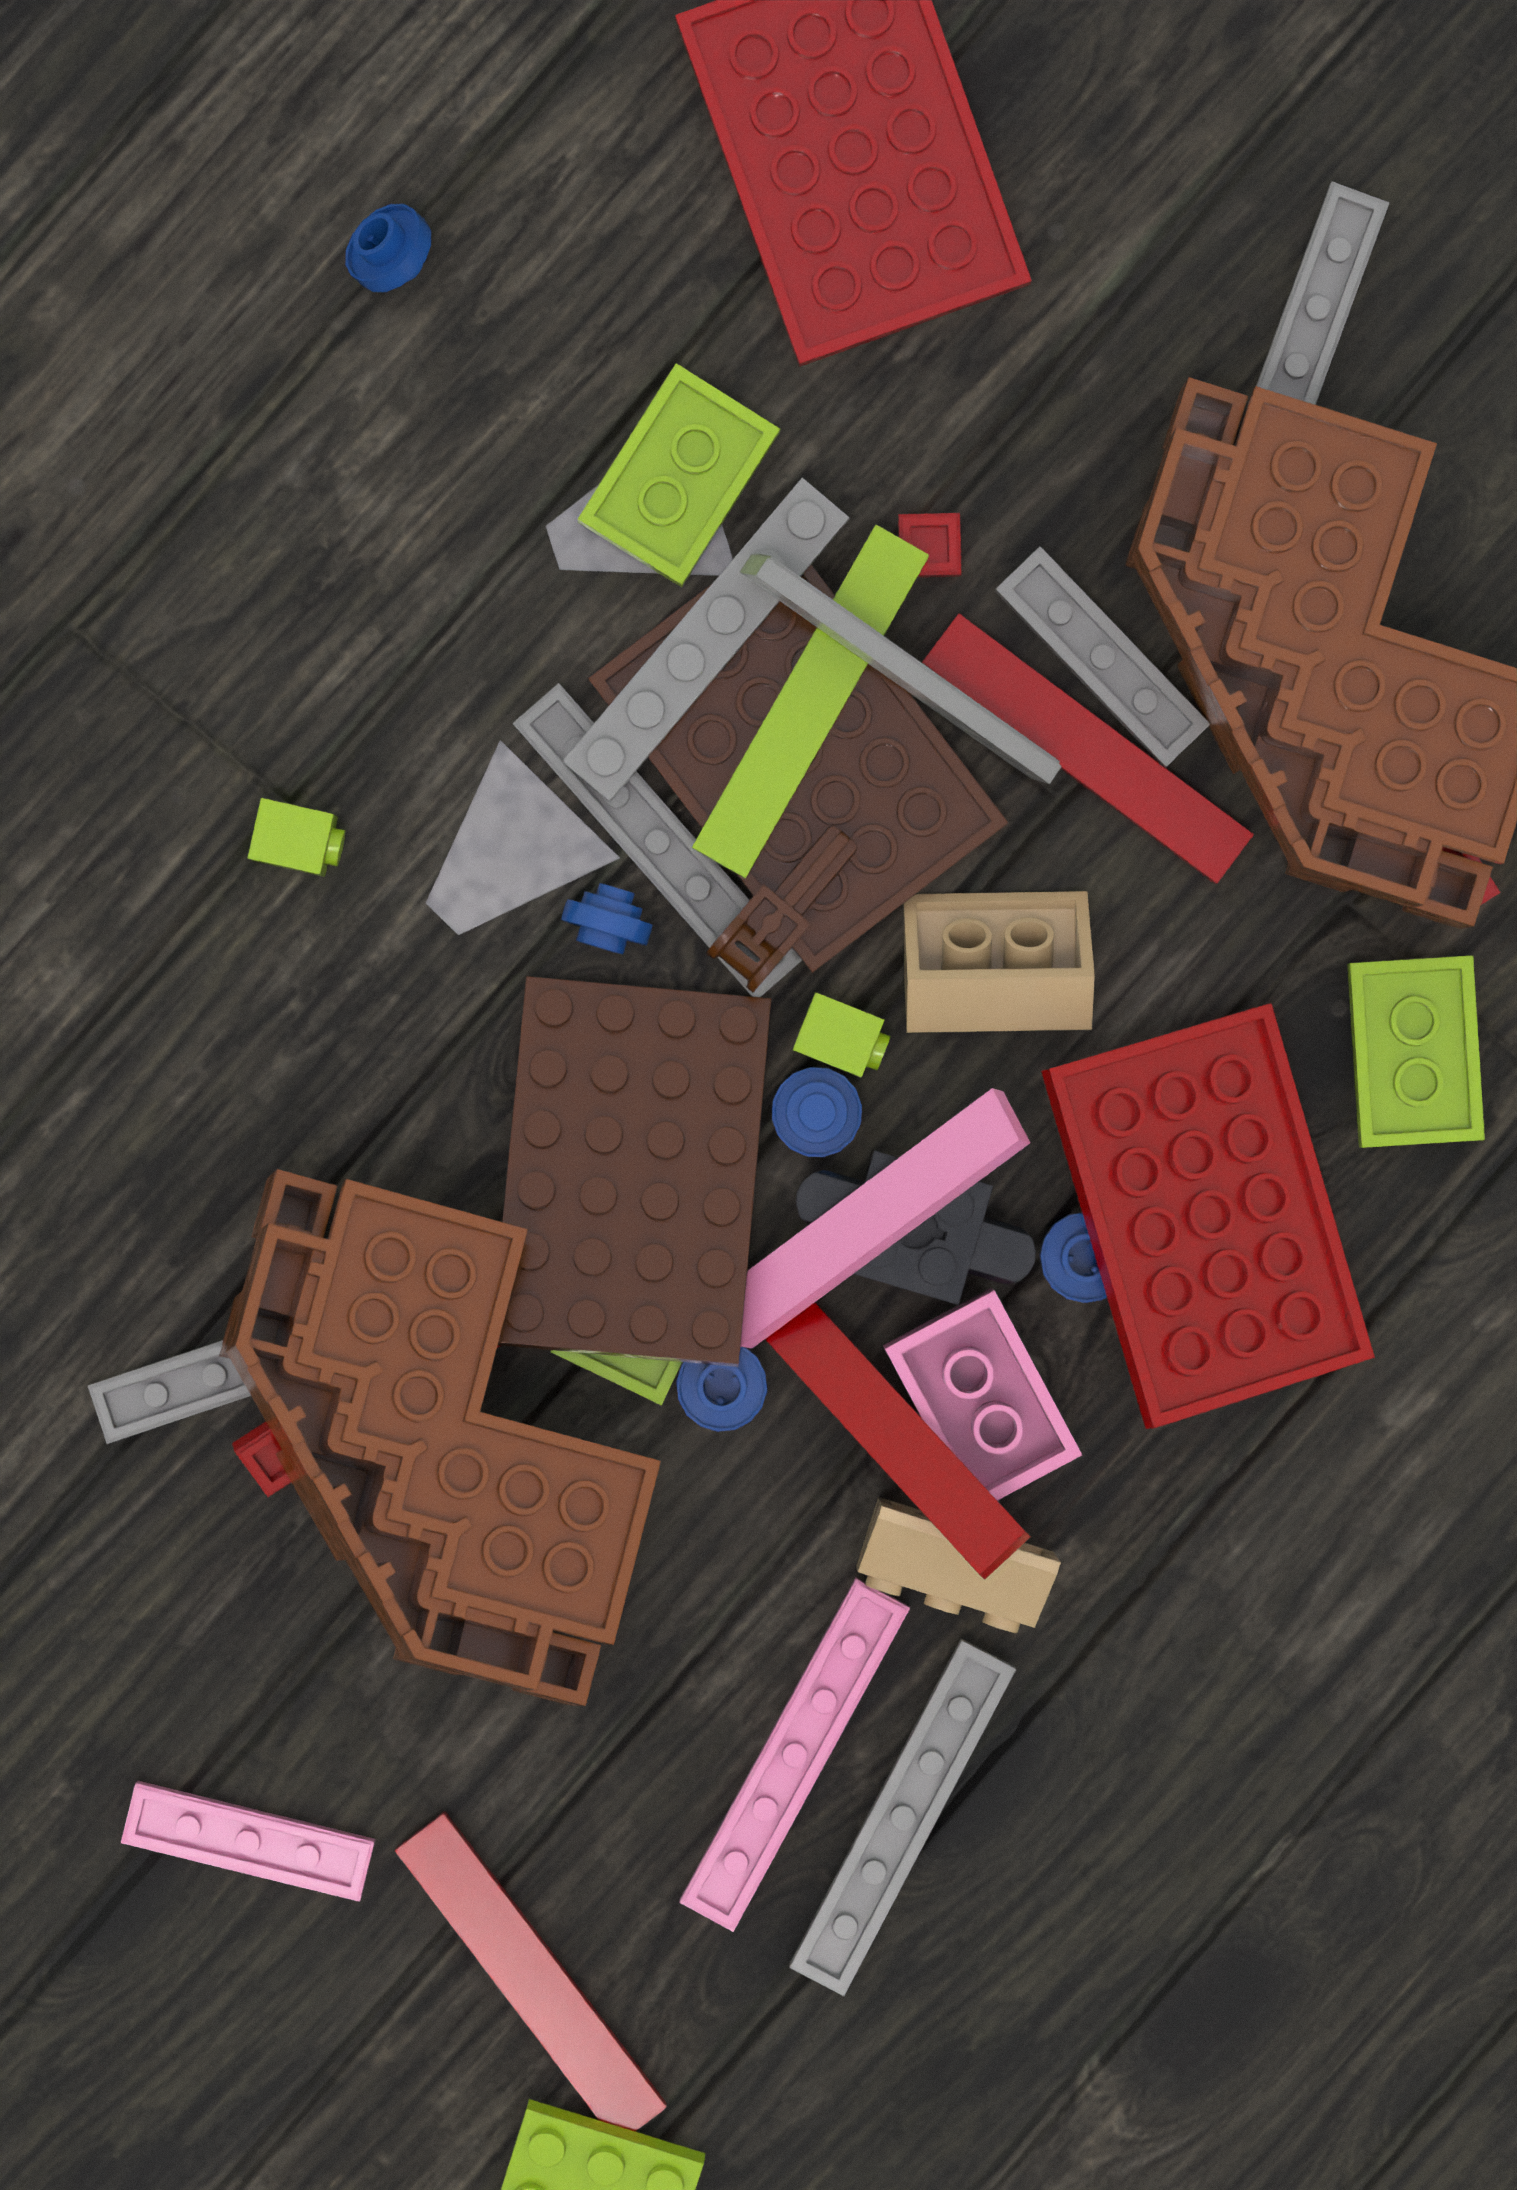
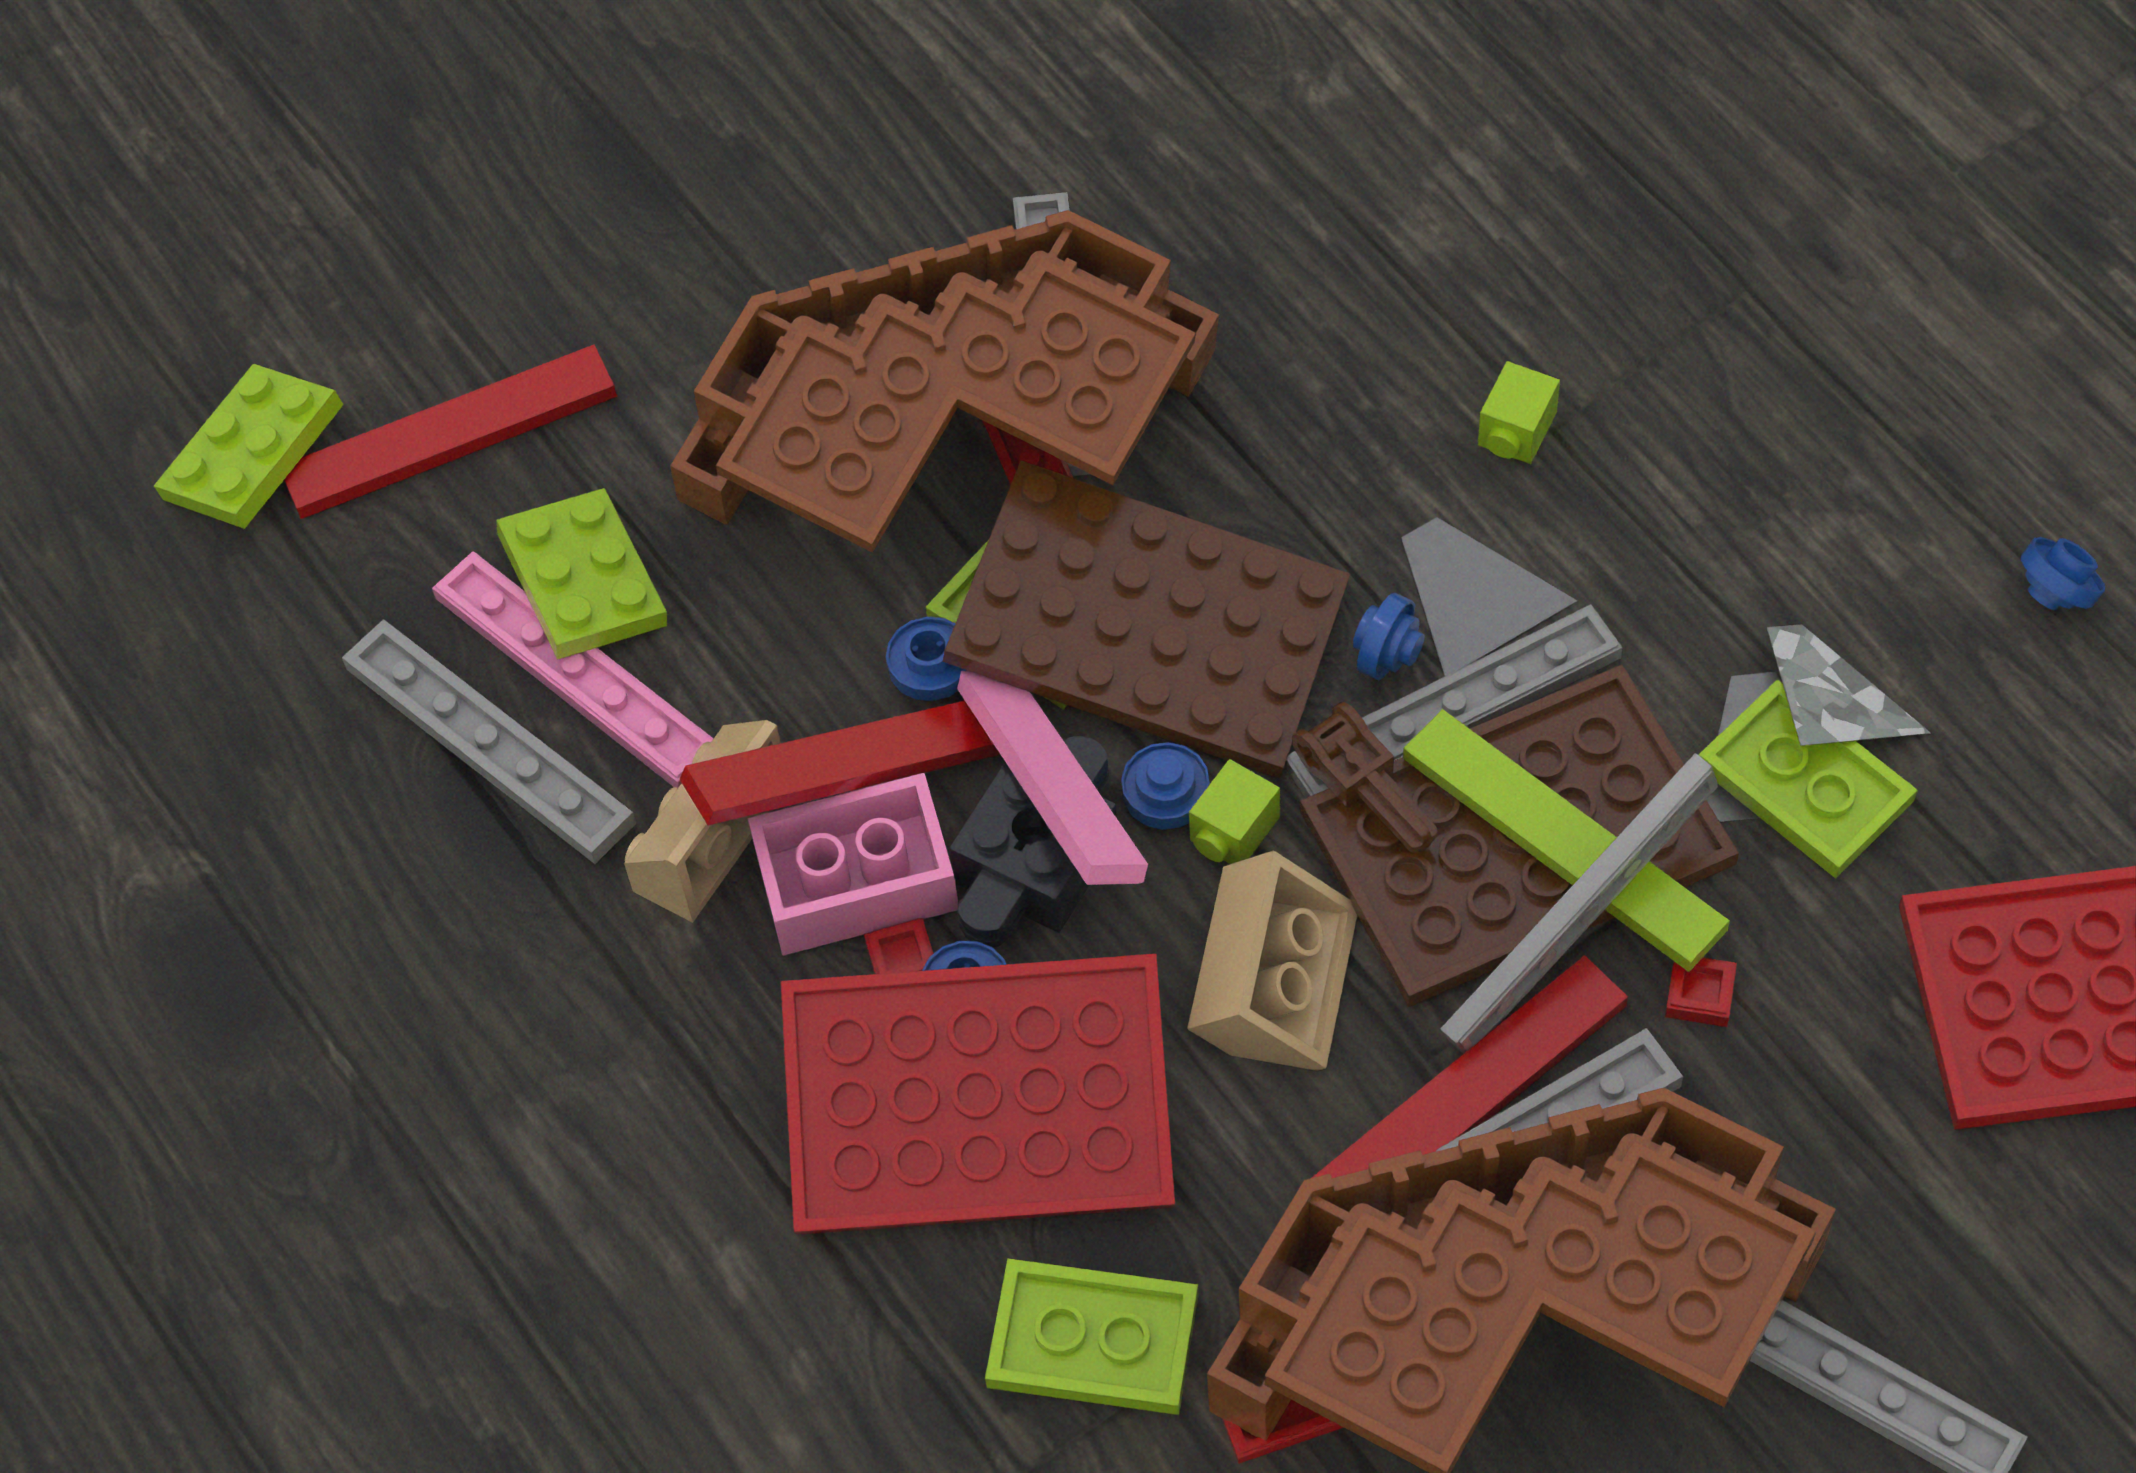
camera: 110 degrees right, 30 degrees down
bright pink tile [121,1781,376,1902] -> none
light grey plate [562,478,849,802] -> none
none -> lime plate [496,488,667,660]
none -> red tile [864,918,934,974]
none -> sticker [1767,624,1930,746]

